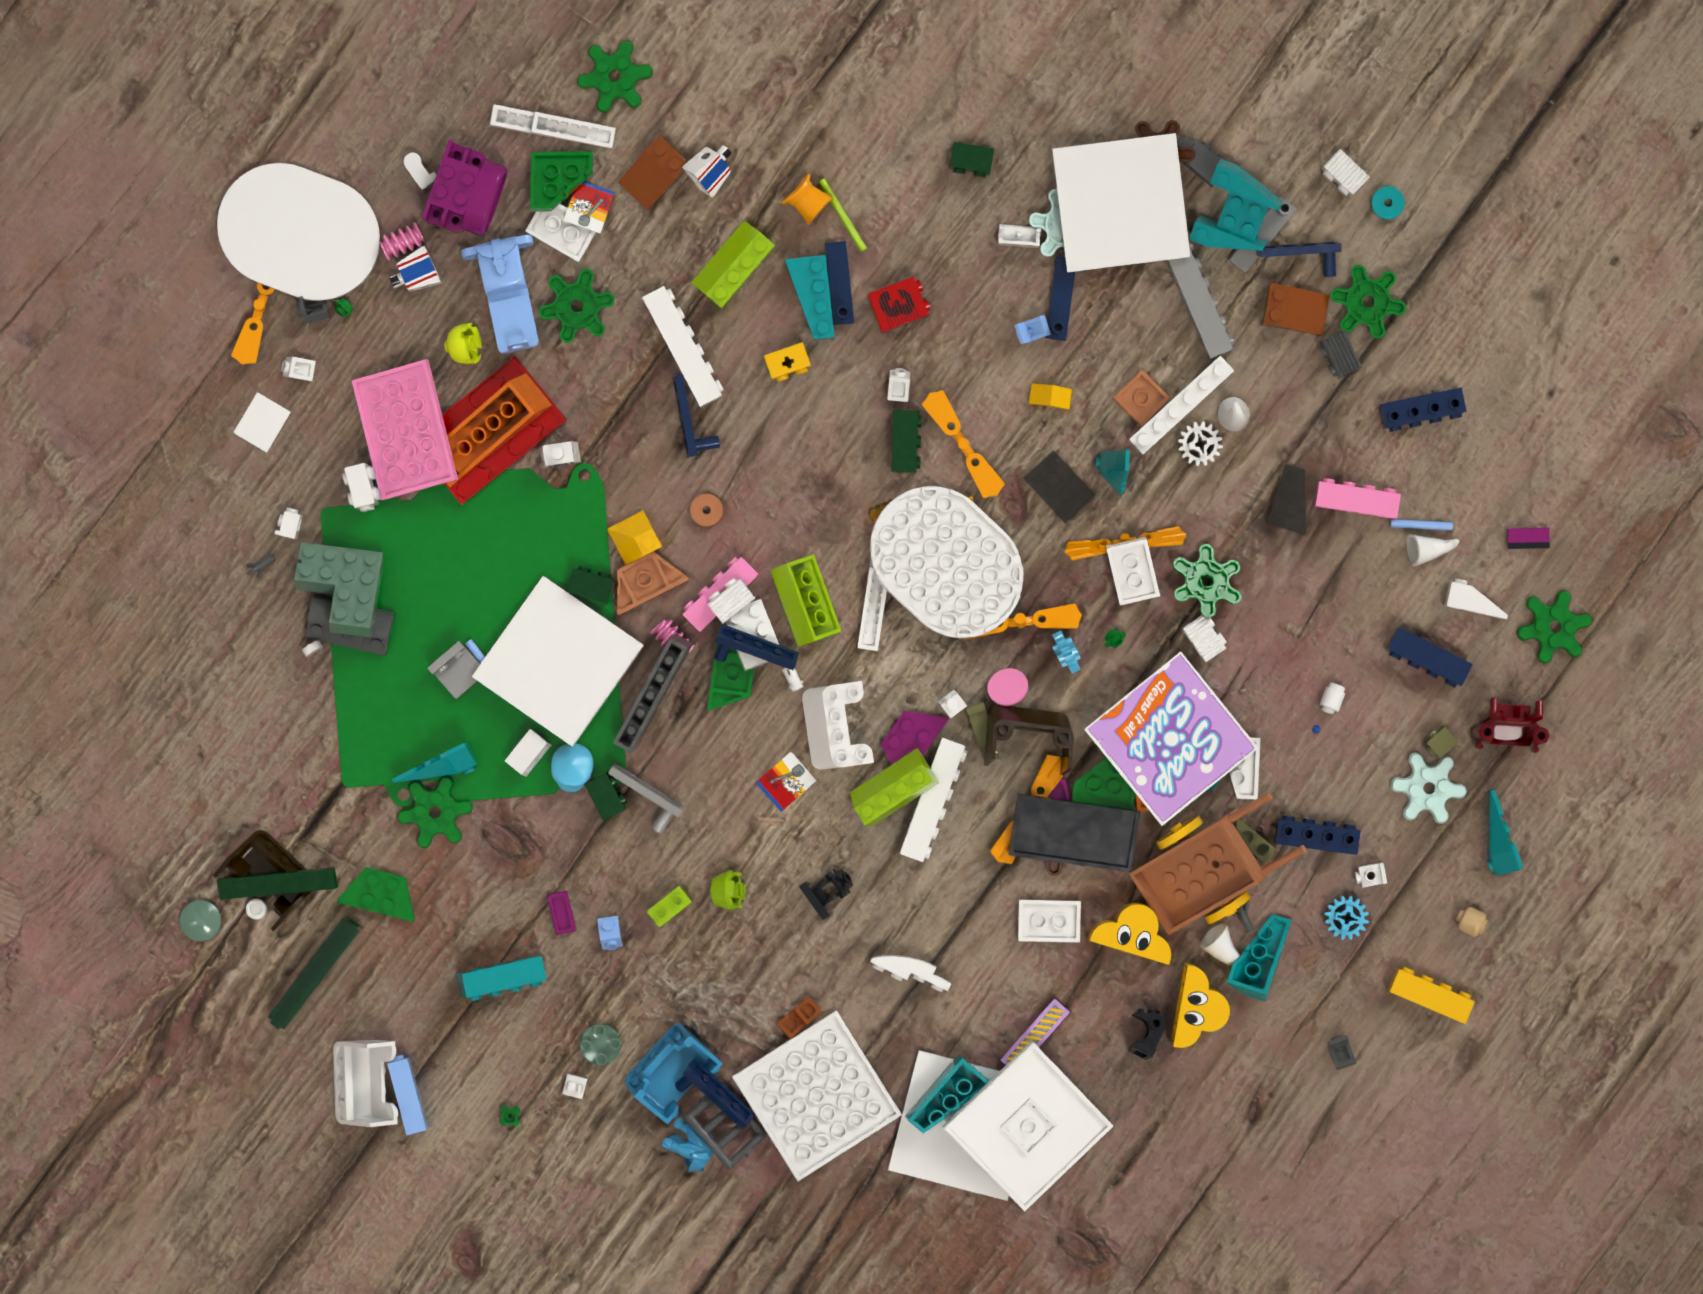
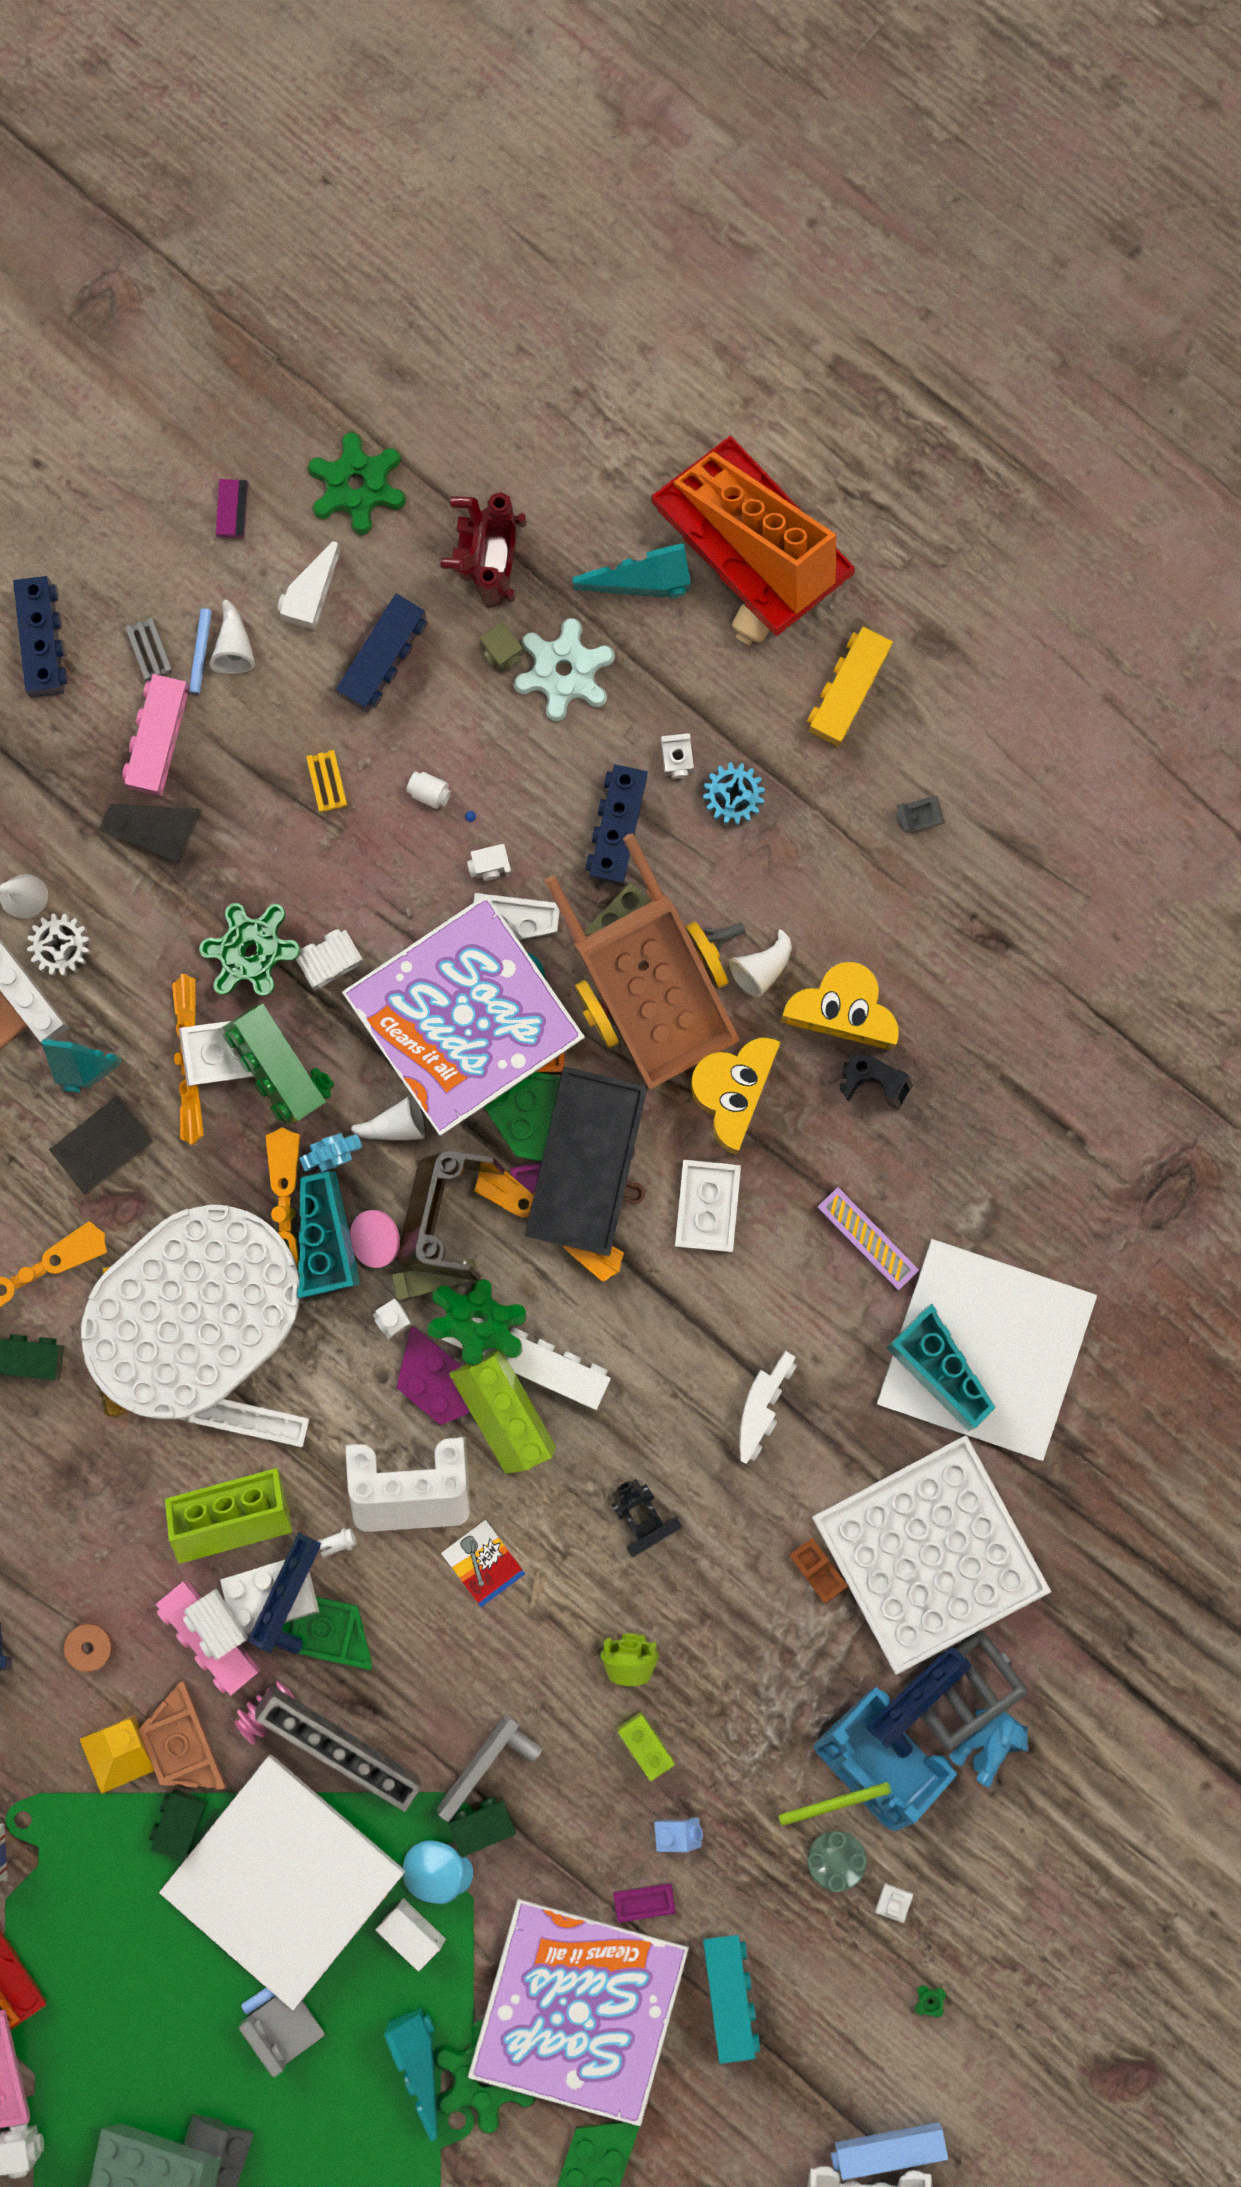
camera: 80 degrees left, 5 degrees down
white tile [942,1041,1113,1212] -> none
teal wedge [1227,914,1292,1002] -> none
none -> light grey tile [126,617,173,681]
none -> piece [222,1003,326,1124]
none -> teal wedge [297,1171,361,1298]
none -> yellow tile [306,750,348,813]
none -> white hat [351,1095,425,1140]
none -> green plate [427,1279,527,1365]
none -> white brick [467,844,512,881]
none -> tile [468,1899,688,2126]
none -> piece [651,435,855,637]
none -> lime bar [779,1782,892,1826]

